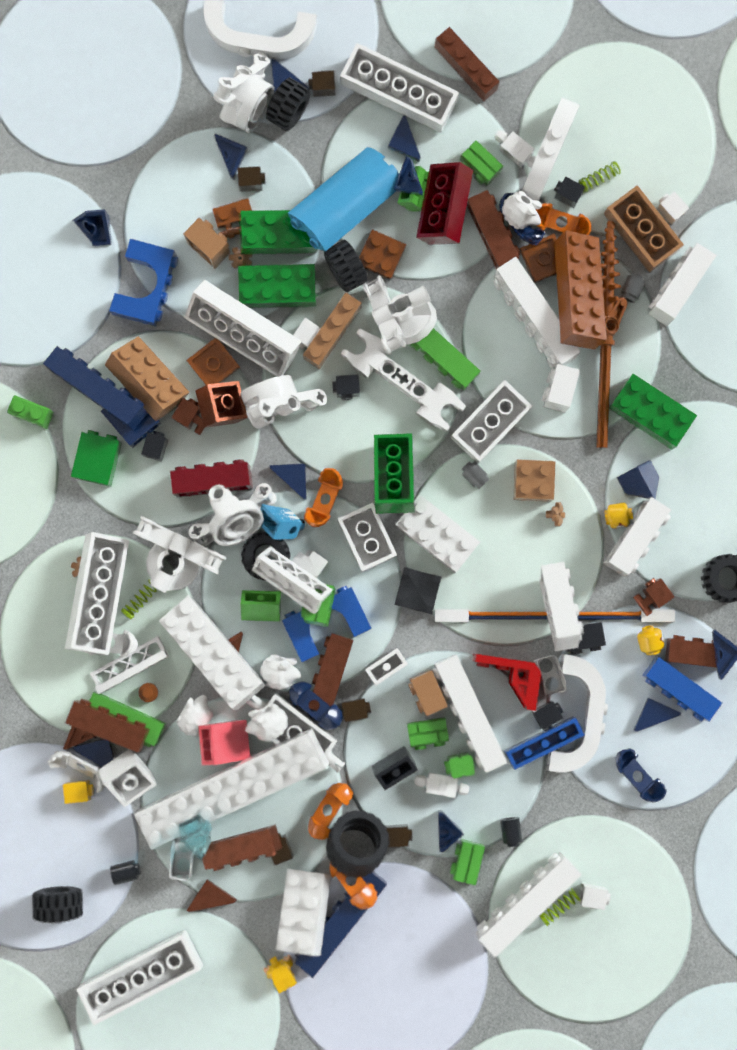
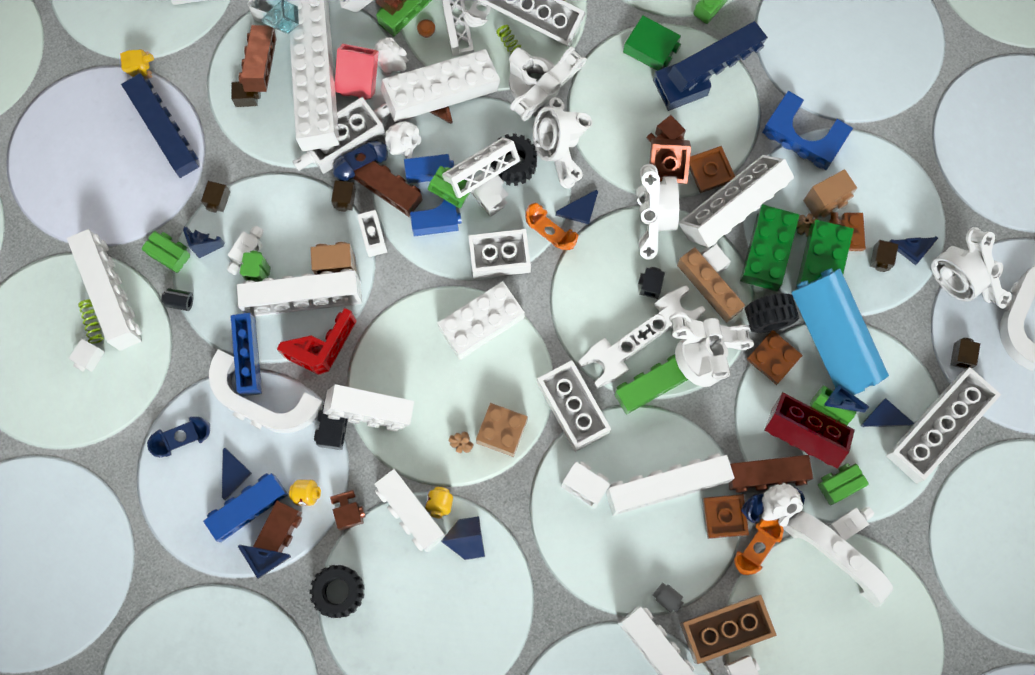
camera: 110 degrees right, 10 degrees down
dark blue slope [73,209,112,246] -> none
medium nougat brick [105,336,189,421] -> none
black brick [141,431,168,462] -> none
dark red brick [170,459,253,498] -> none
copper tile [186,879,237,912] -> none
bright green brick [240,590,281,622] -> none
white animal [245,704,288,742] -> none
dark azure torso [260,504,305,539] -> none
black tyre [266,77,311,132] -> none
dark blue tile [271,58,309,93] -> none
white brick [276,869,331,956] -> none
orange piece [308,783,353,840] -> none
black tyre [326,810,389,878] -> none
orange piece [329,863,377,910] -> none
black brick [372,746,418,790] -> none
green brick [374,433,415,514] -> none
black brick [394,567,442,614] -> none
bright green brick [407,717,449,750] -> none
copper brick [434,26,500,102] -> none
piece [435,609,675,622] -> none
dark grey brick [461,461,489,489] -> none
black brick [532,700,563,730] -> none
white piece [534,654,567,697] -> none
black brick [554,176,585,208] -> none
dark orange brick [554,230,607,350] -> none
lime piece [578,161,621,193] -> none
dark orange piece [596,221,628,448] -> none
green brick [609,373,697,450] -> none

